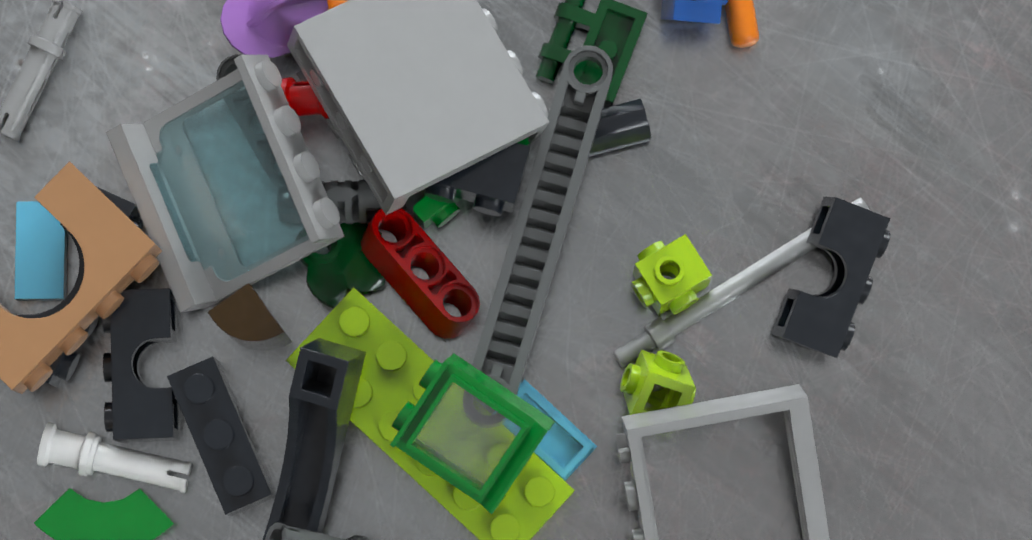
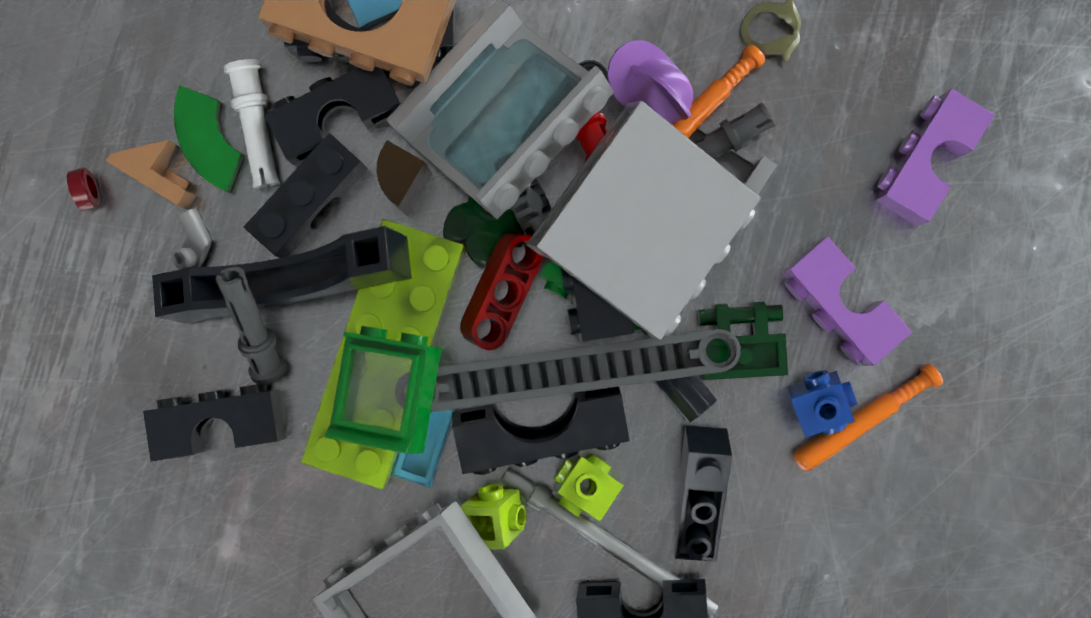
camera: 65 degrees right, 5 degrees up
none -> black arch [452,386,630,475]
none -> black slope [675,426,732,562]

